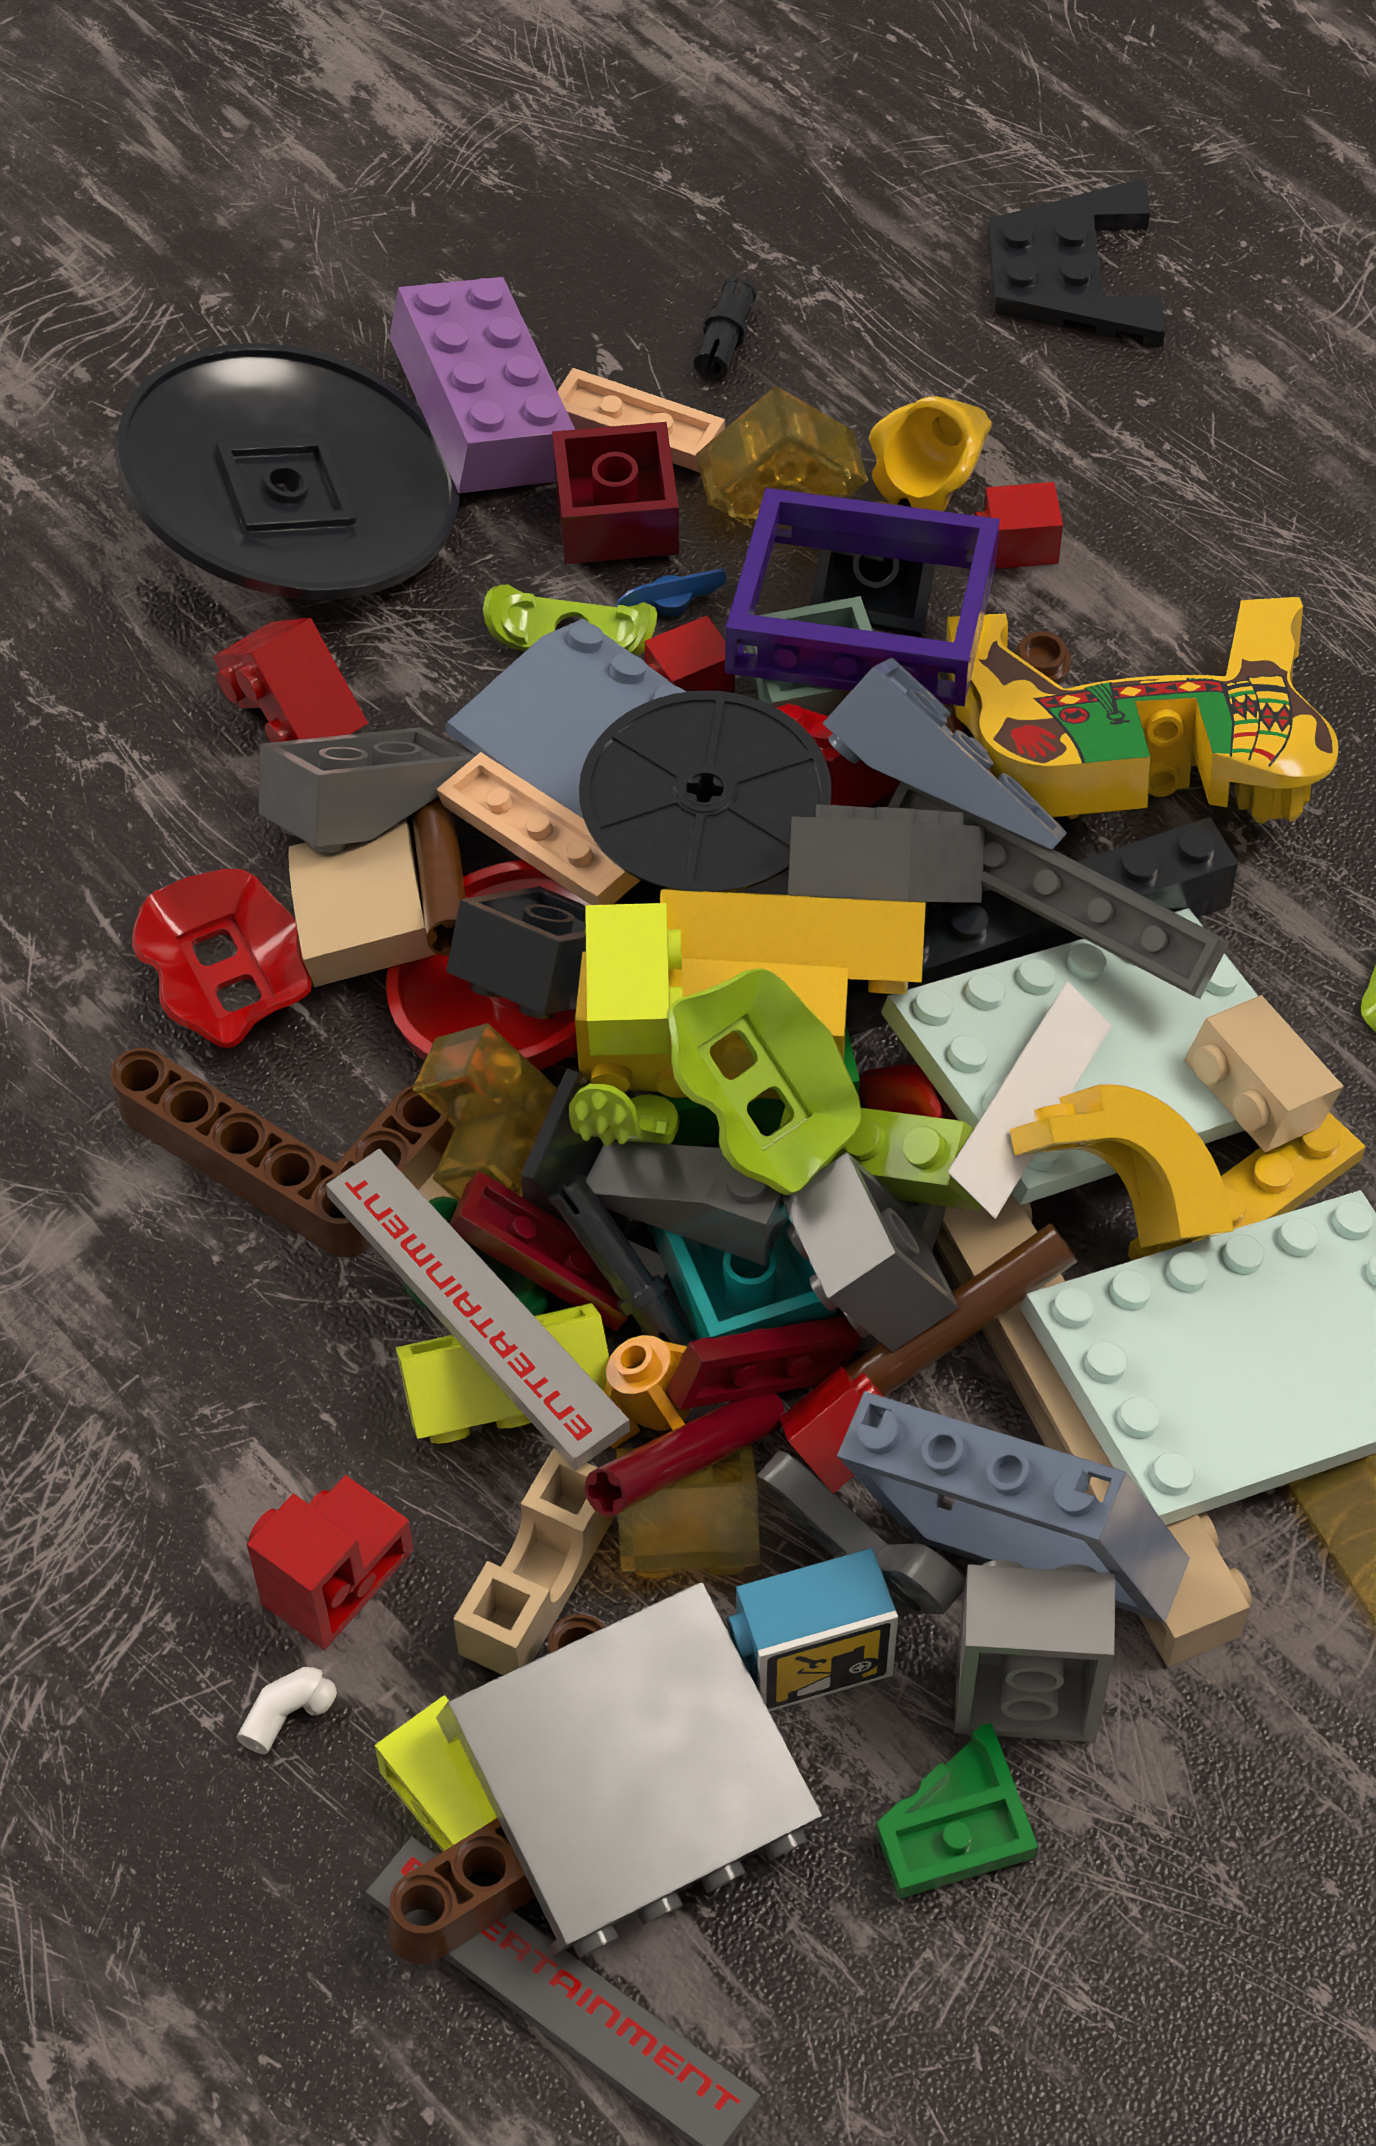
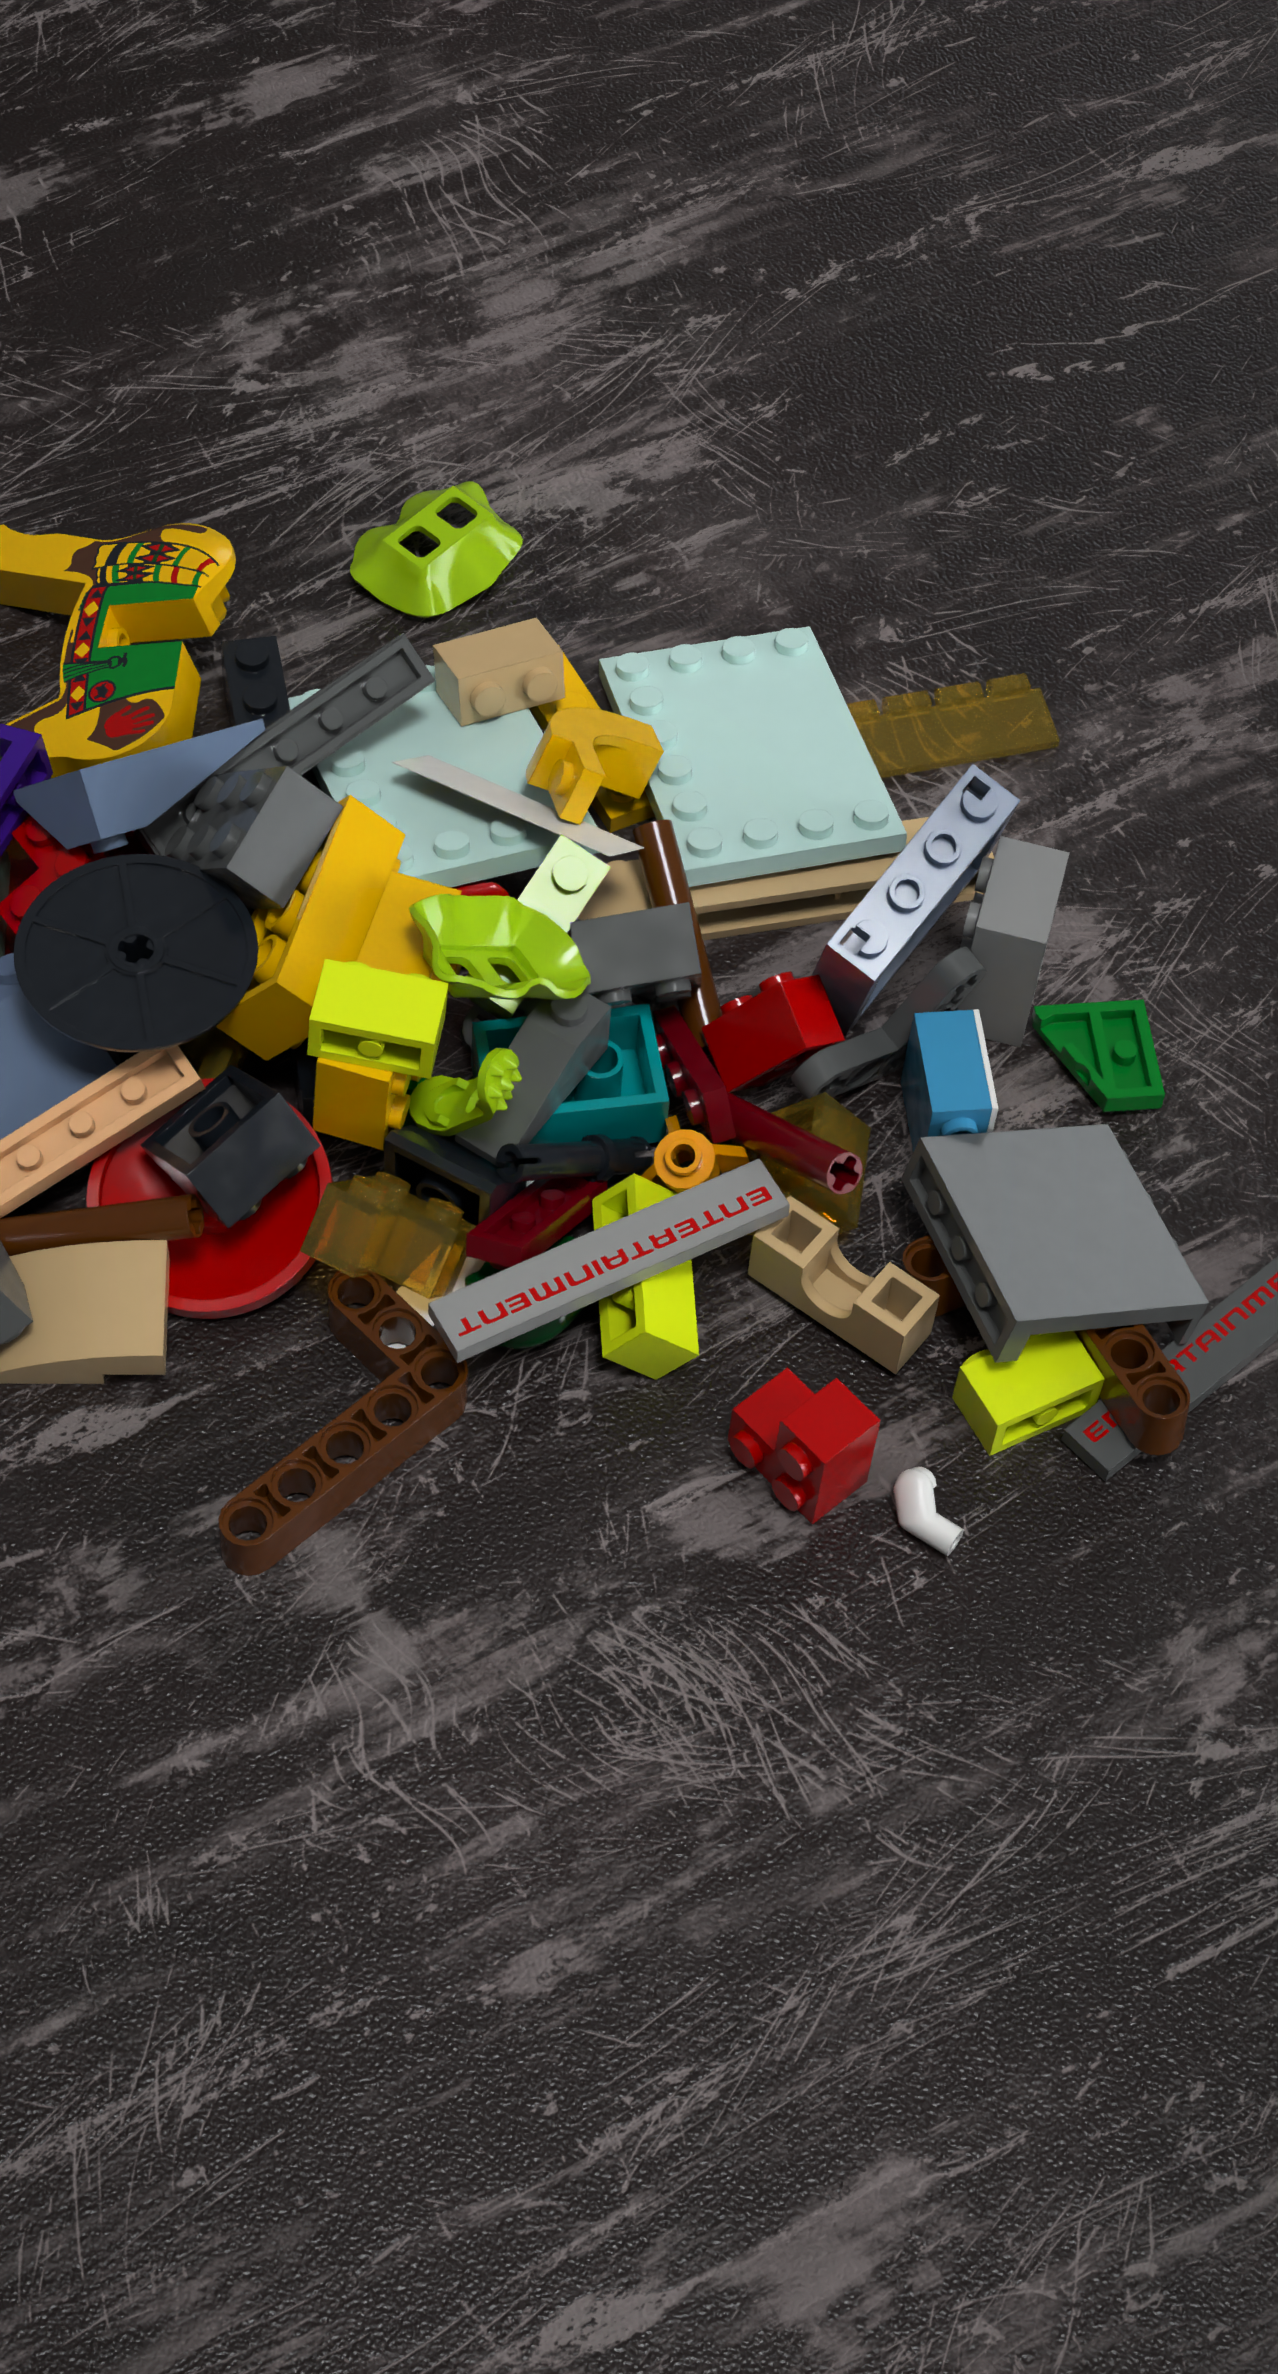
camera: 85 degrees left, 0 degrees up
red piece [132,869,312,1048] -> none

